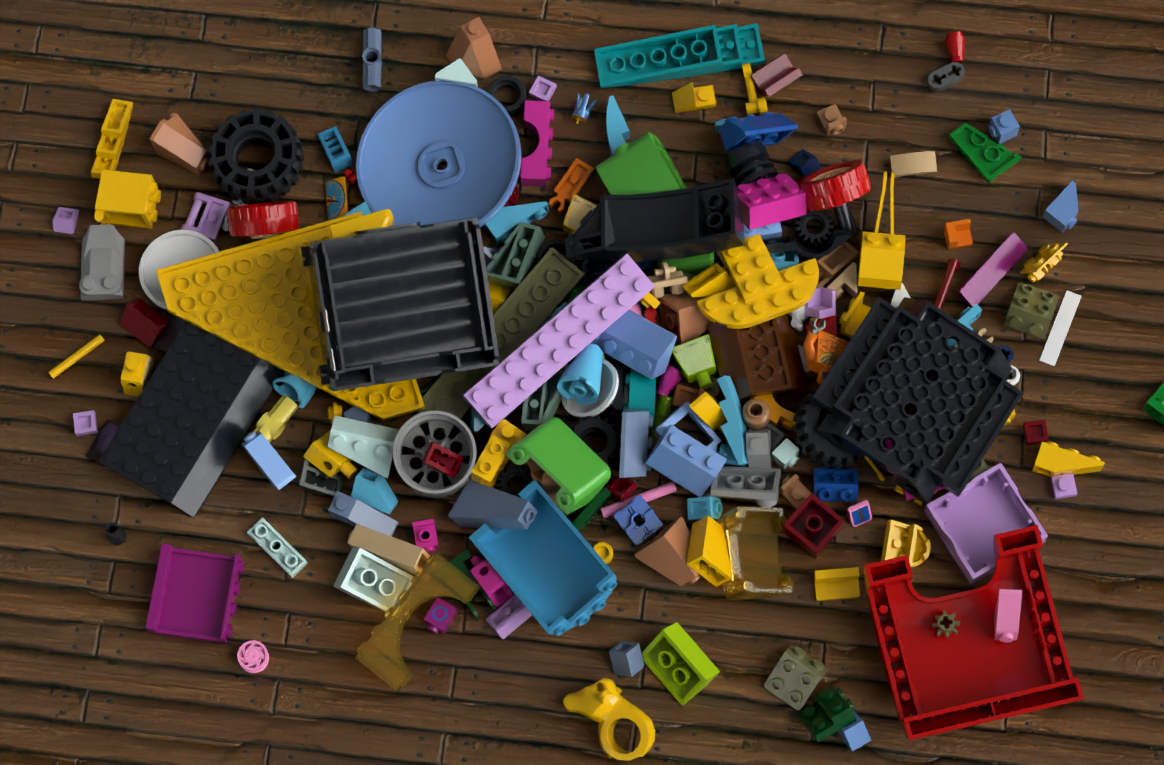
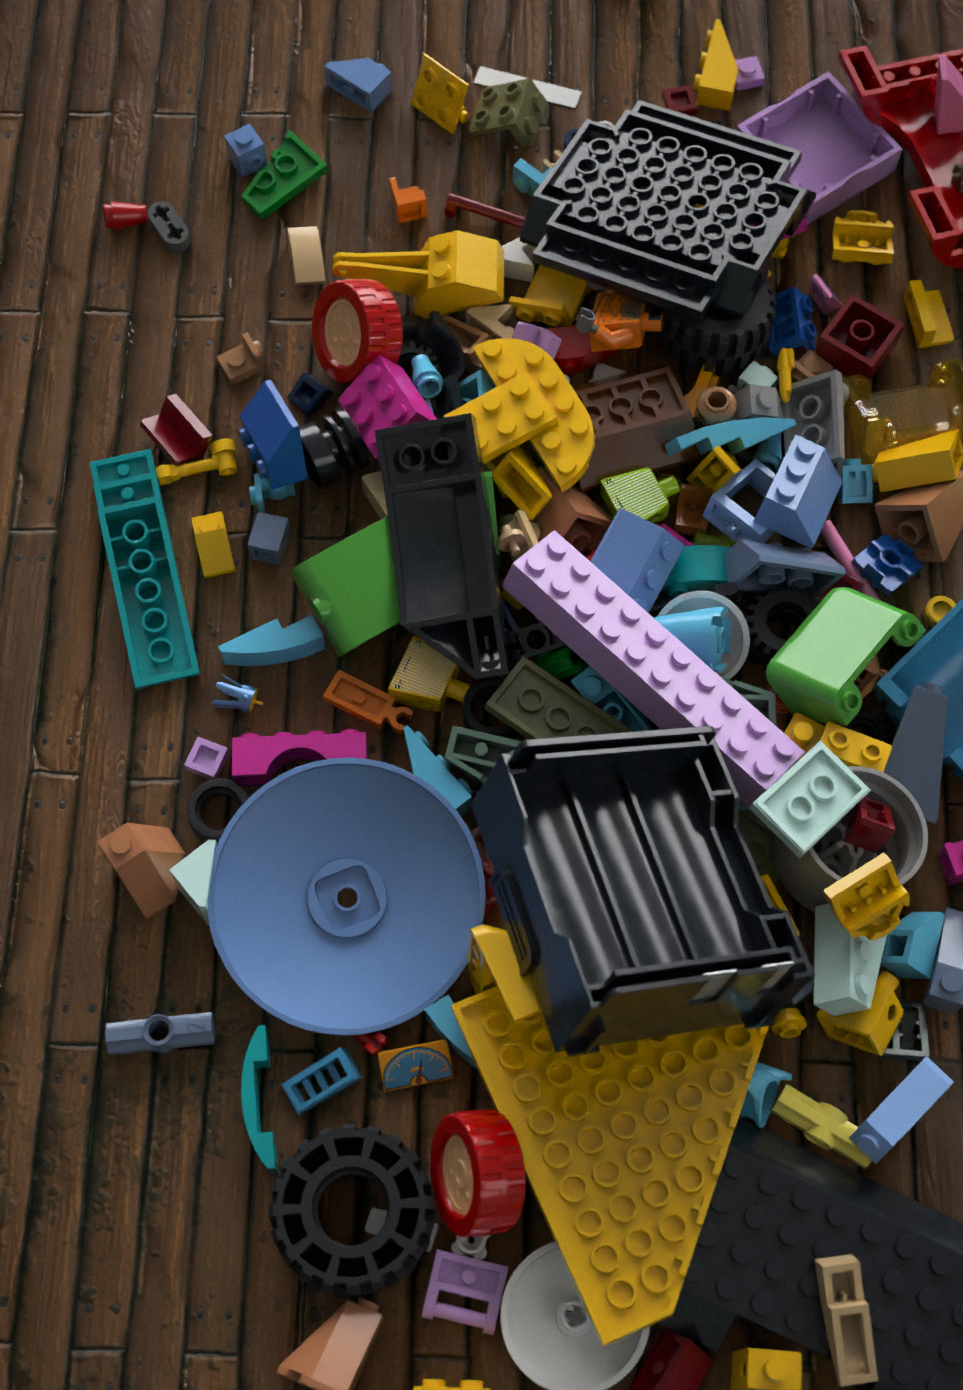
camera: 100 degrees left, 5 degrees down
slope [958,232,1028,308] -> none
none -> teal slope [241,1025,278,1174]
none -> sand blue panel [247,512,291,566]
none -> medium azure cone [411,354,443,398]
none -> light aqua tile [749,741,871,858]
none -> yellow piece [777,348,794,403]
none -> tan slope [815,1254,878,1387]
none -> yellow slope [823,853,910,941]

